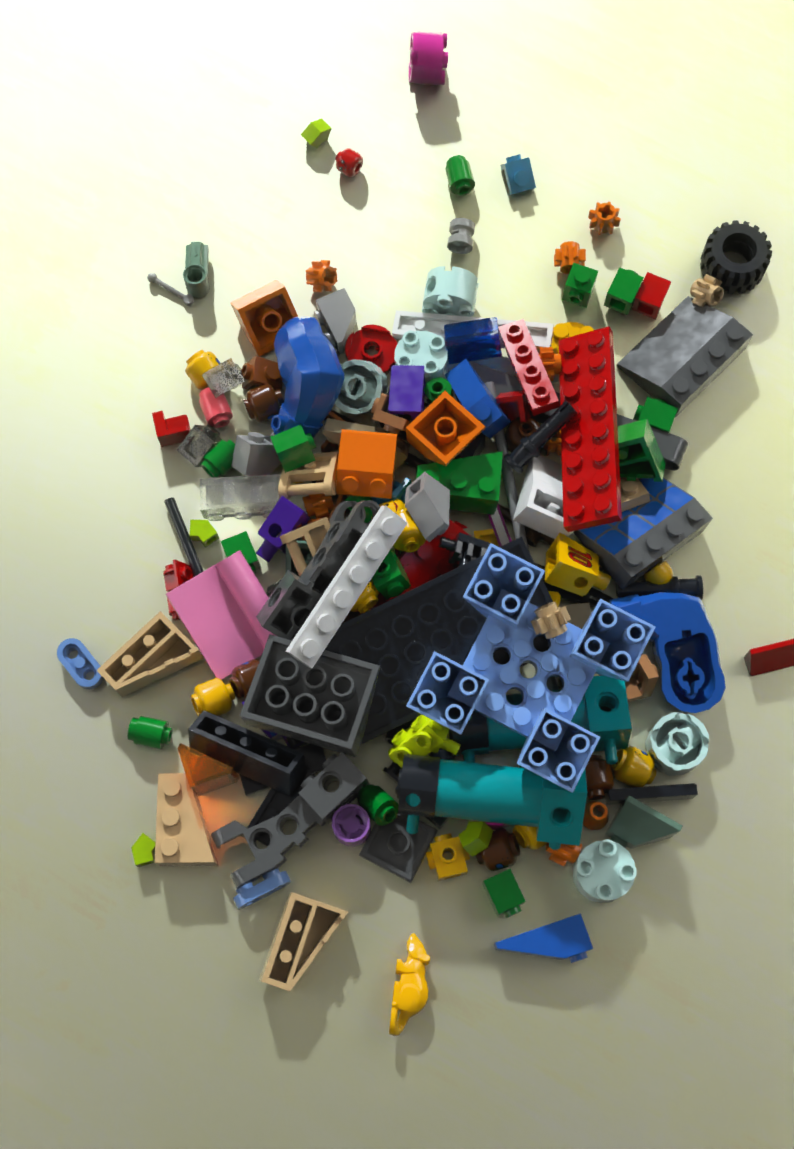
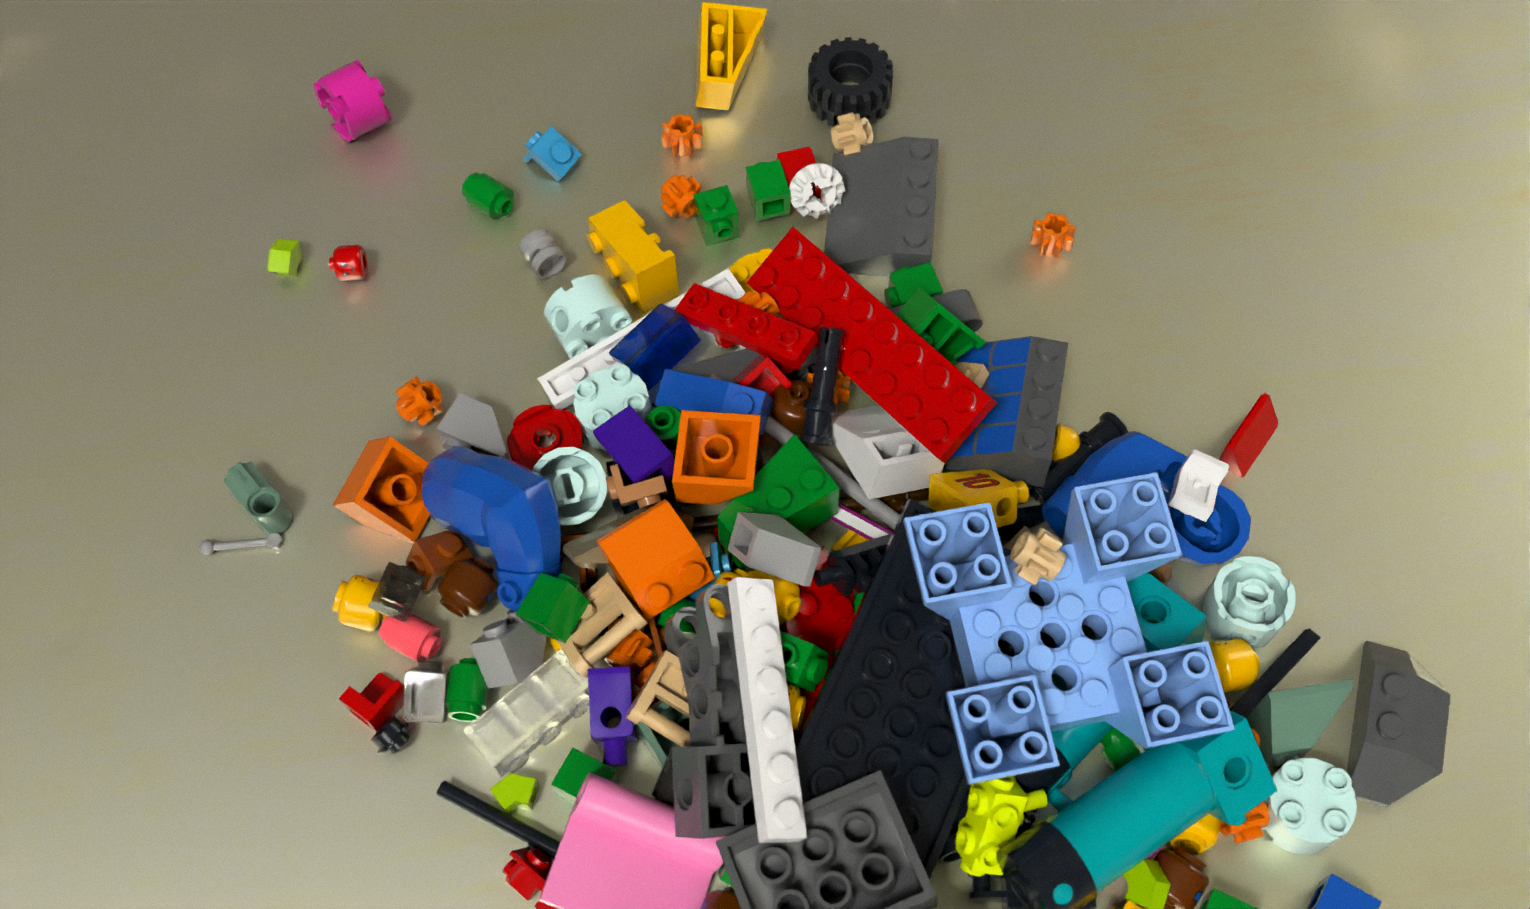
camera: 40 degrees left, 10 degrees down
none -> black plate [371,716,410,755]
none -> yellow wedge [586,200,680,314]
none -> yellow wedge [695,2,768,110]
none -> white gear [789,163,845,219]
none -> orange gear [1030,212,1076,258]
none -> white bracket [1168,449,1229,522]
none -> dark grey wedge [1347,641,1451,807]

